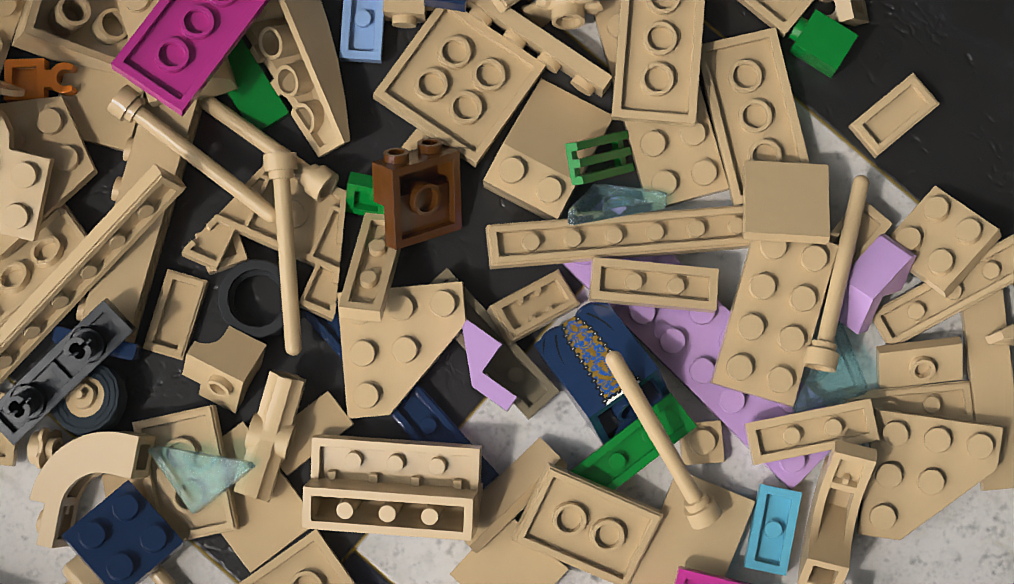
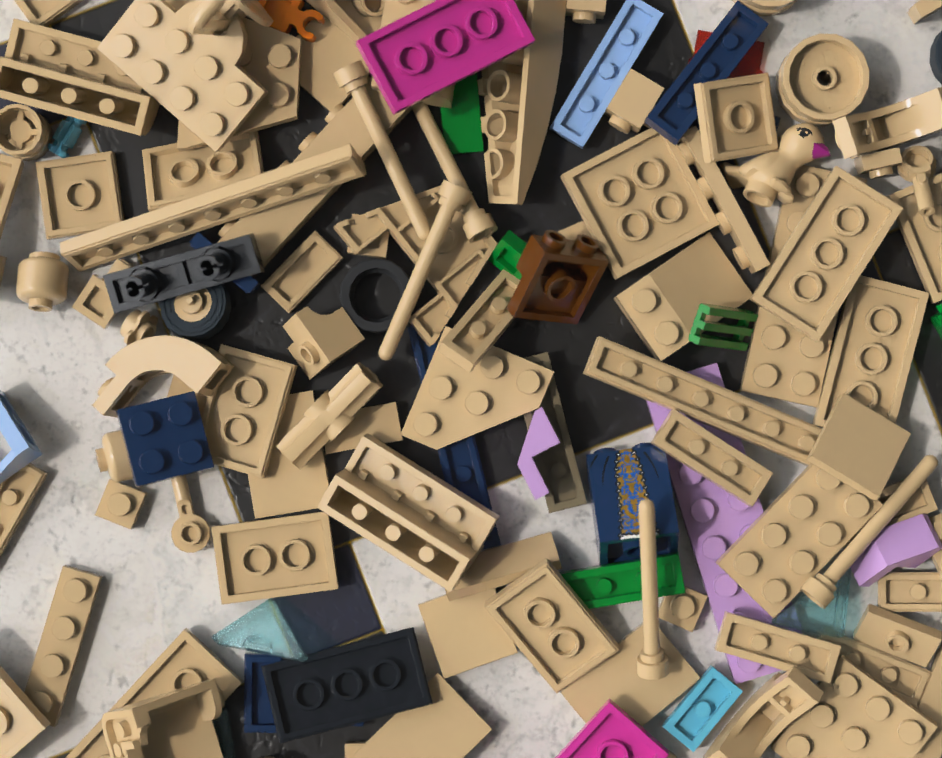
camera: 25 degrees right, 5 degrees up
clear light blue tile [148,445,255,514] -> none
tan plate [487,269,580,346] -> none
clear light blue tile [568,183,667,225] -> none

